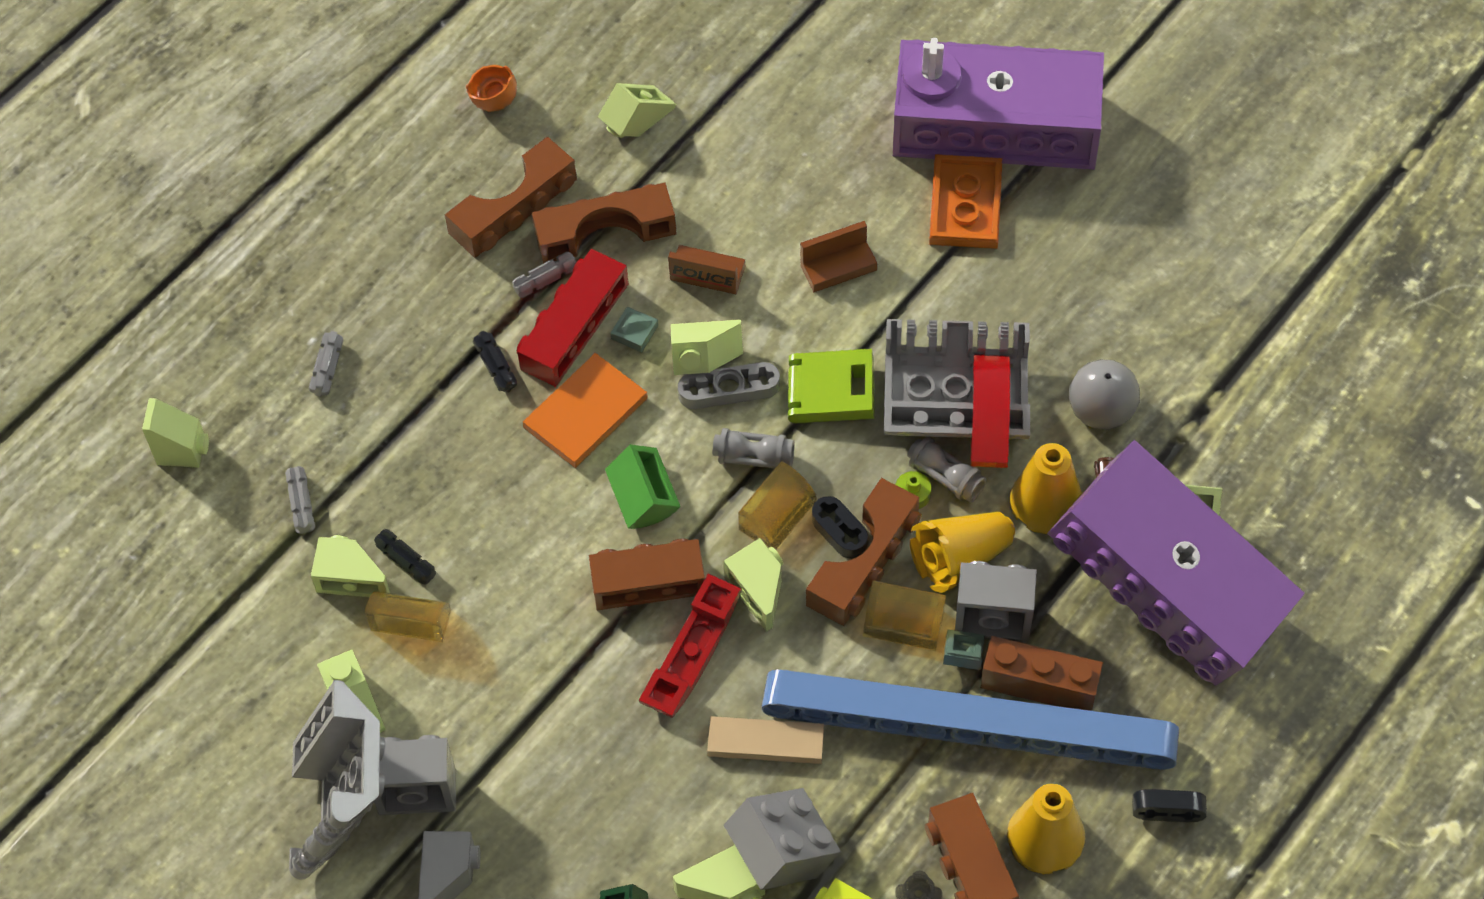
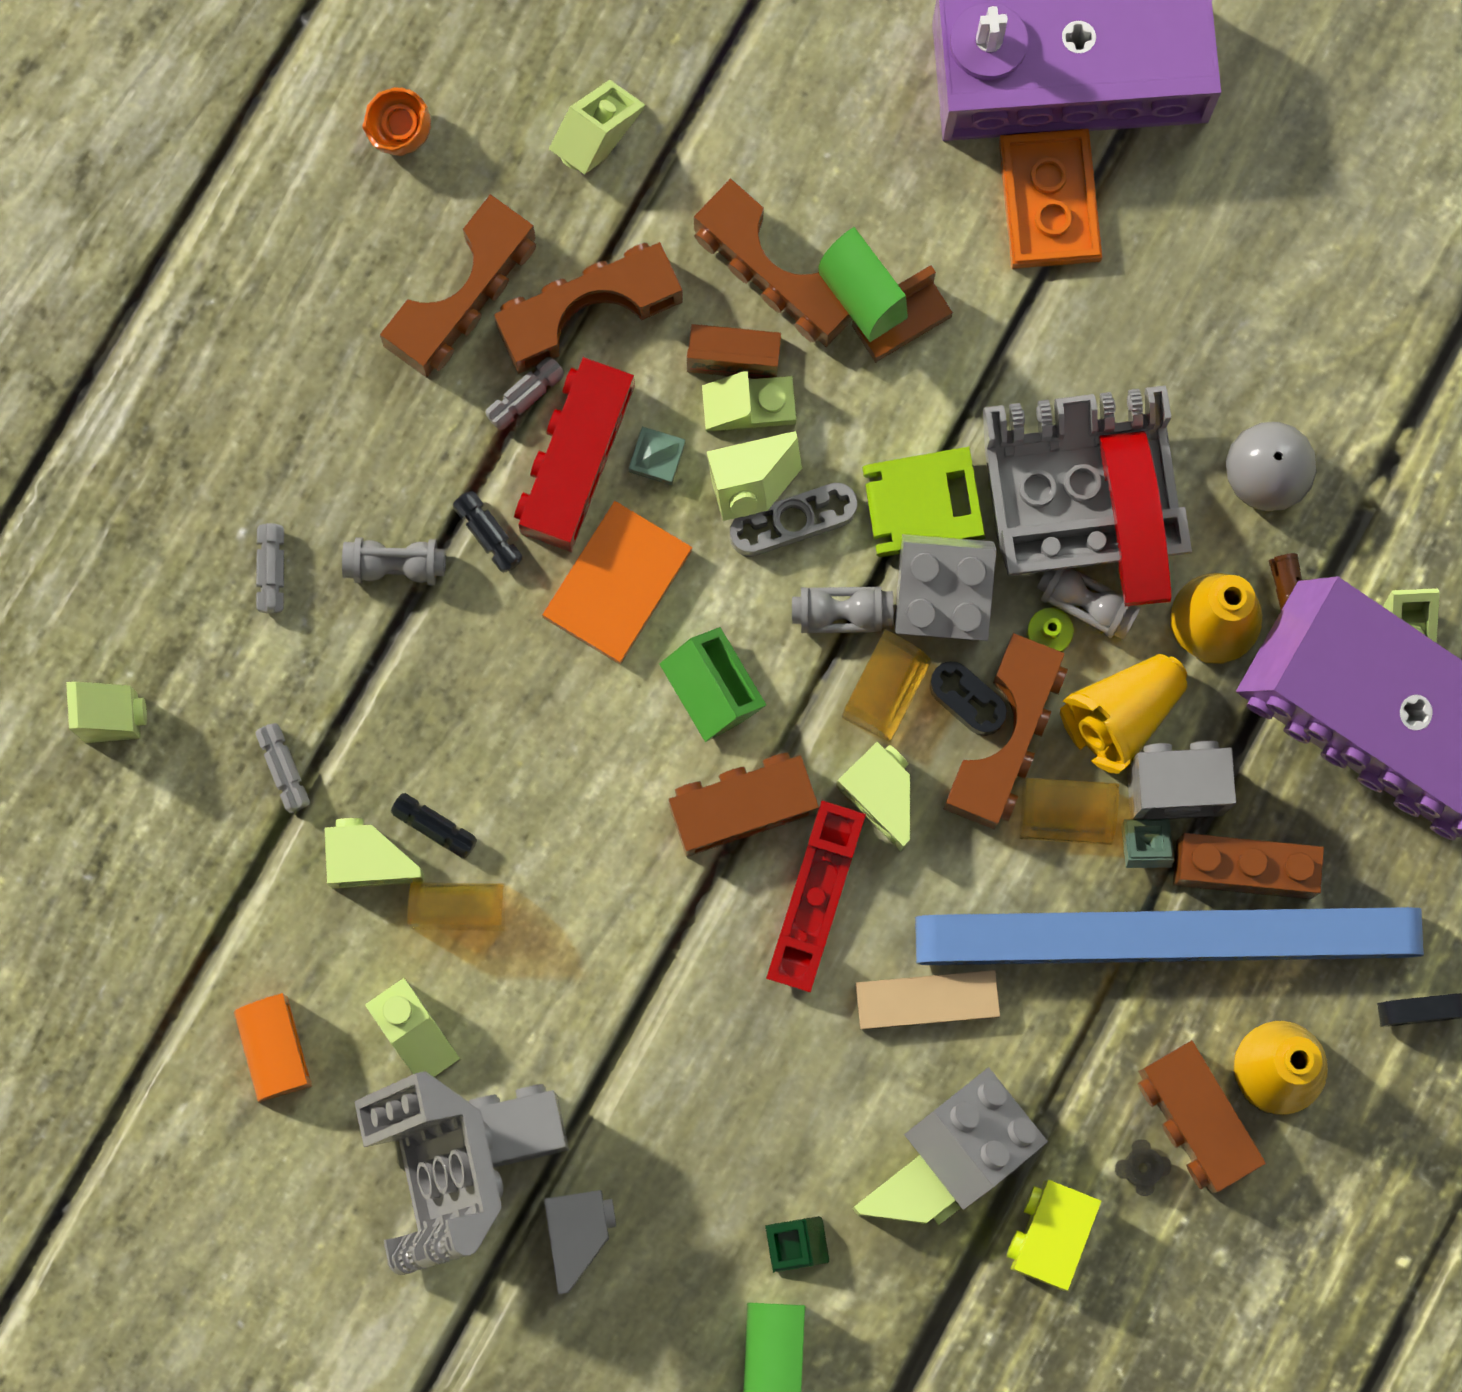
camera: 15 degrees left, 20 degrees up
none -> orange brick [234,993,312,1103]
none -> light grey piece [342,537,446,585]
none -> dark orange arch [694,178,853,347]
none -> yellowish green slope [702,371,796,432]
none -> bright green brick [819,227,908,342]
none -> light grey brick [894,534,997,641]

